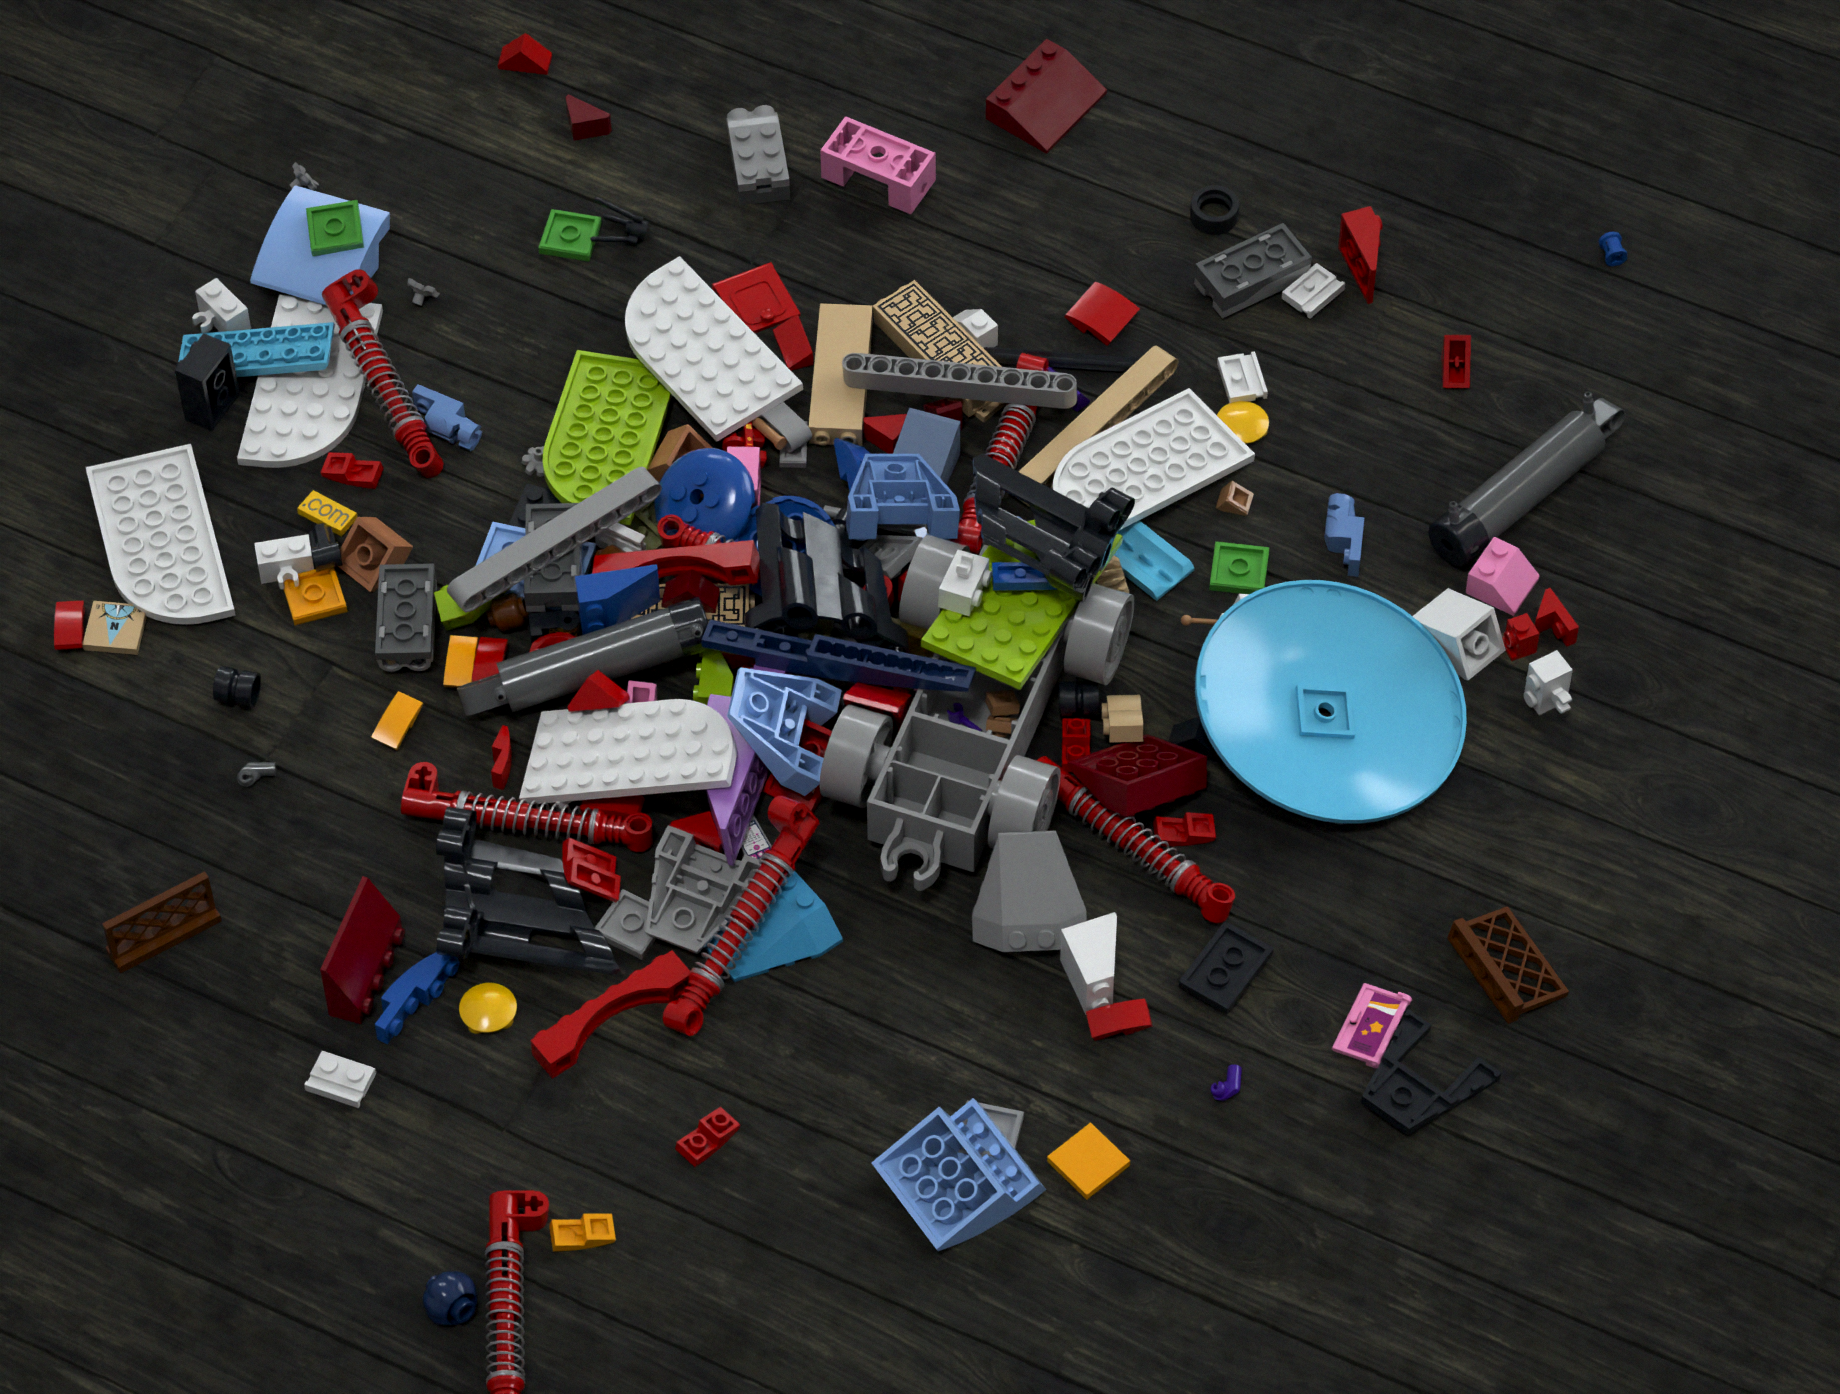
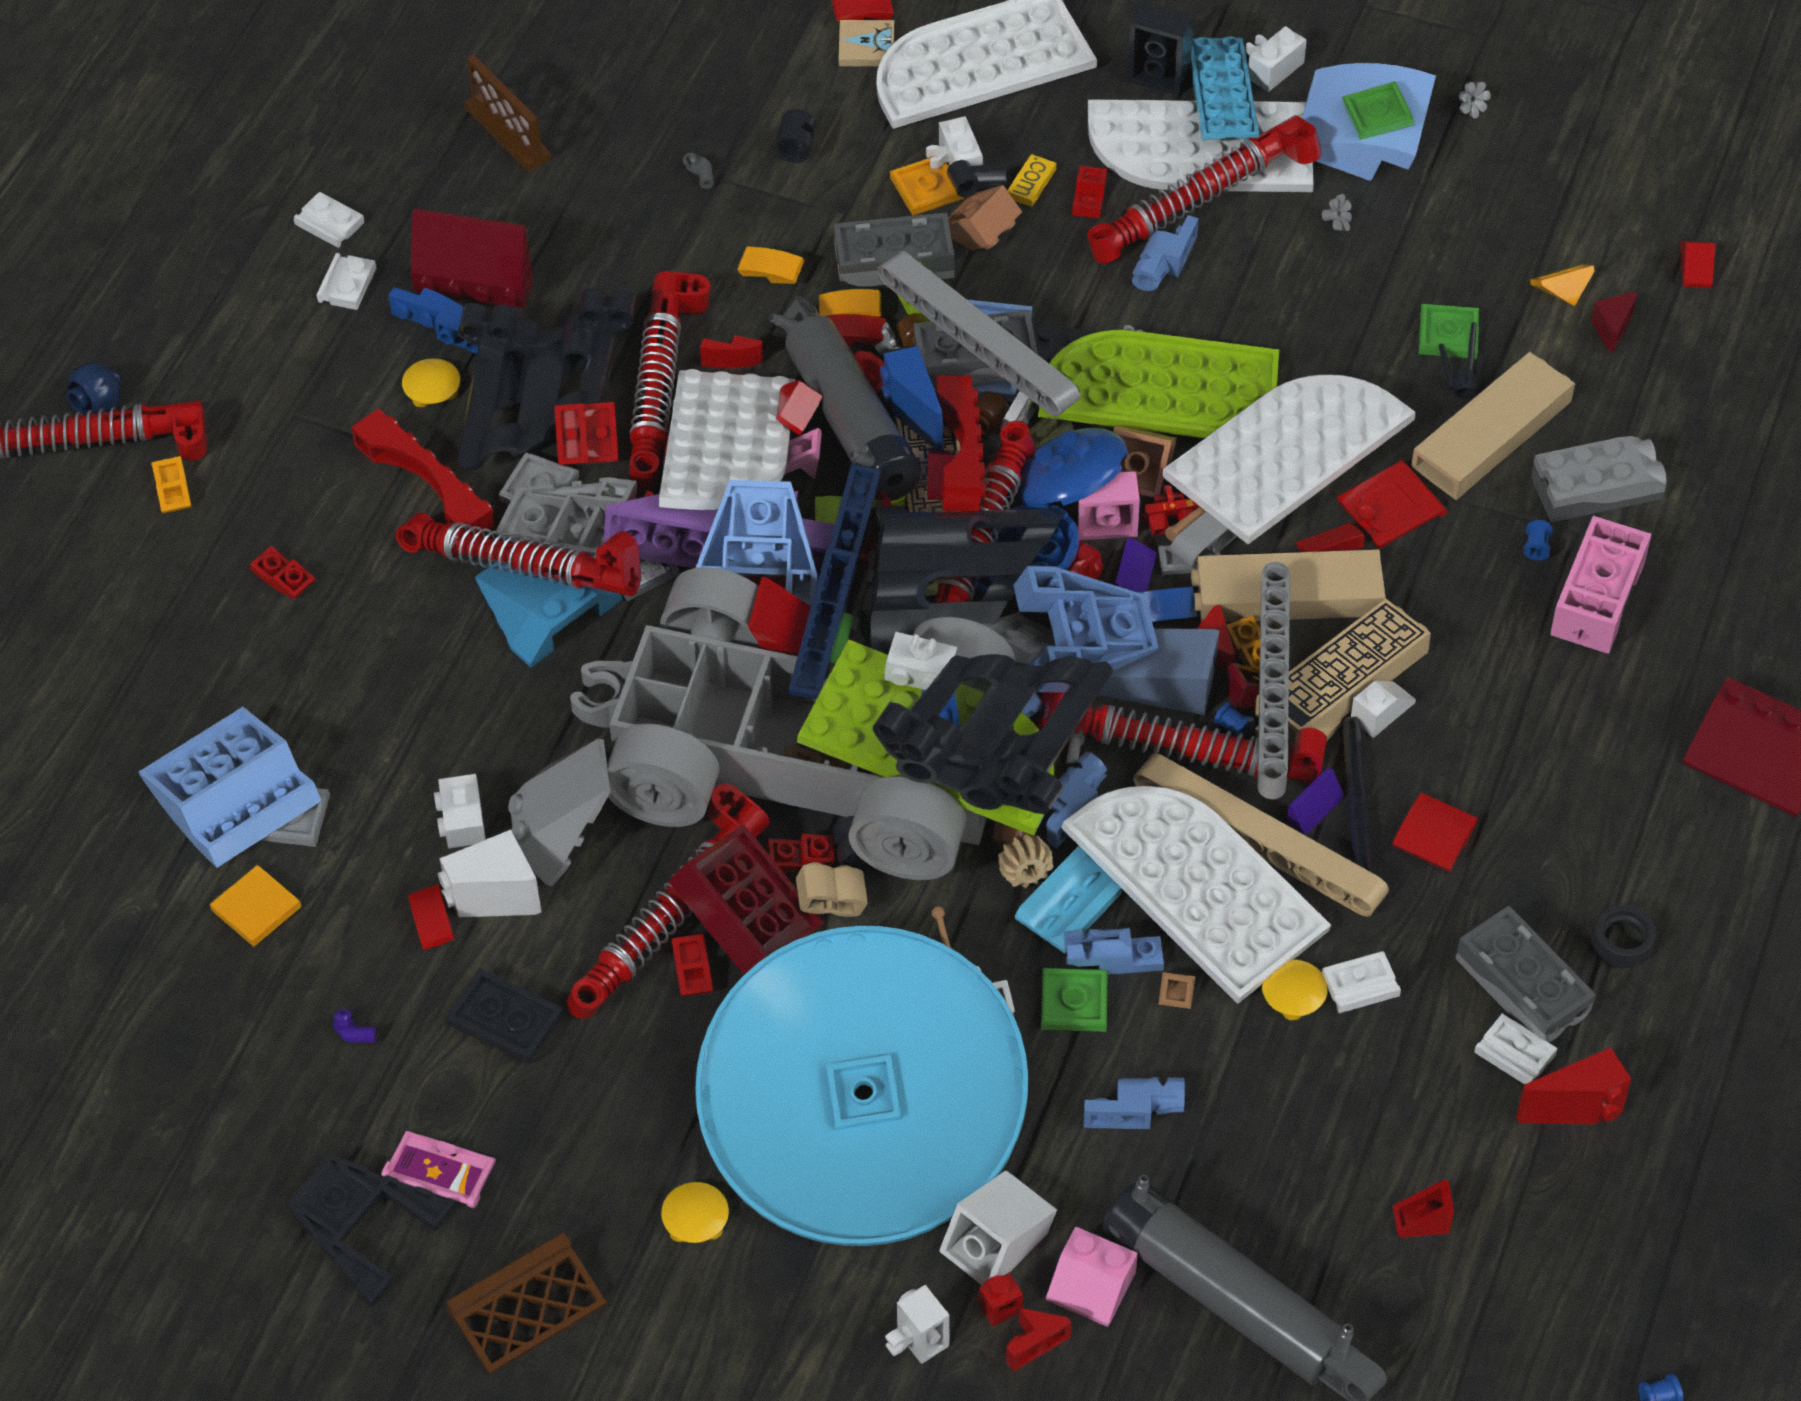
camera: 85 degrees right, 0 degrees up
none -> white plate [294,192,364,248]
none -> white brick [434,774,486,848]
none -> yellow dish [661,1182,729,1243]
none -> light grey plant [875,322,902,355]
none -> medium blue plate [1064,928,1164,975]
none -> dark purple slope [1115,537,1157,593]
none -> blue bush [1213,702,1255,739]
none -> light orange slope [1227,615,1260,670]
none -> tan brick [1411,352,1575,500]
none -> blue bush [1524,520,1553,560]
none -> light orange slope [1530,264,1595,306]

